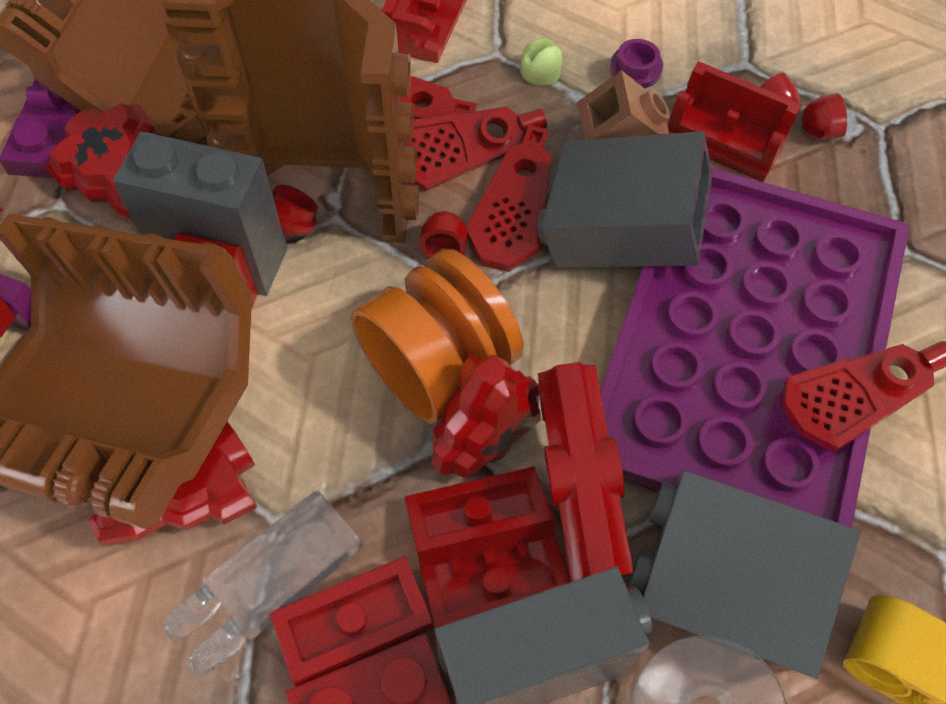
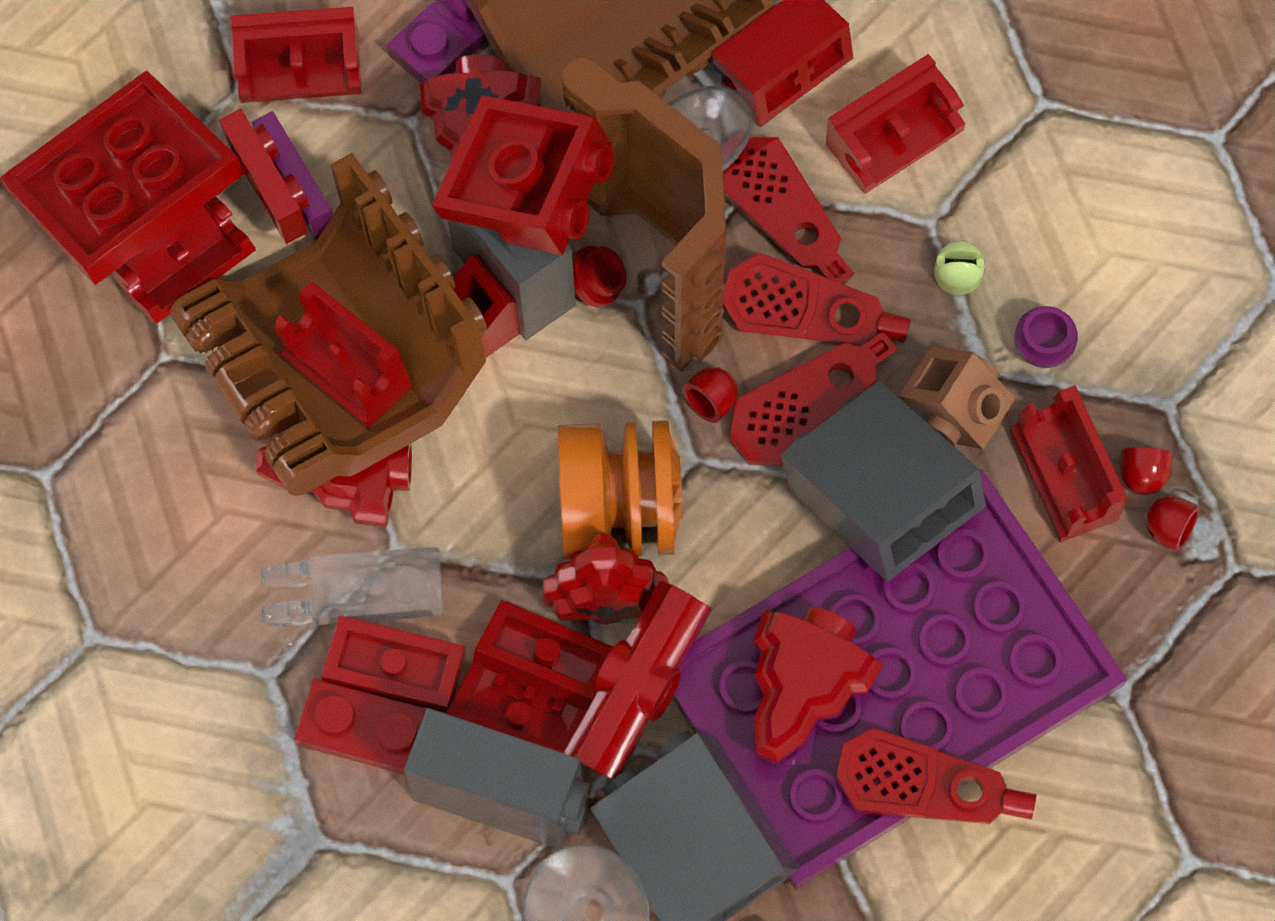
camera: 40 degrees right, 10 degrees up
none -> red hinge [275,281,413,429]
none -> red plate [431,95,614,256]
none -> red rock [753,607,884,765]

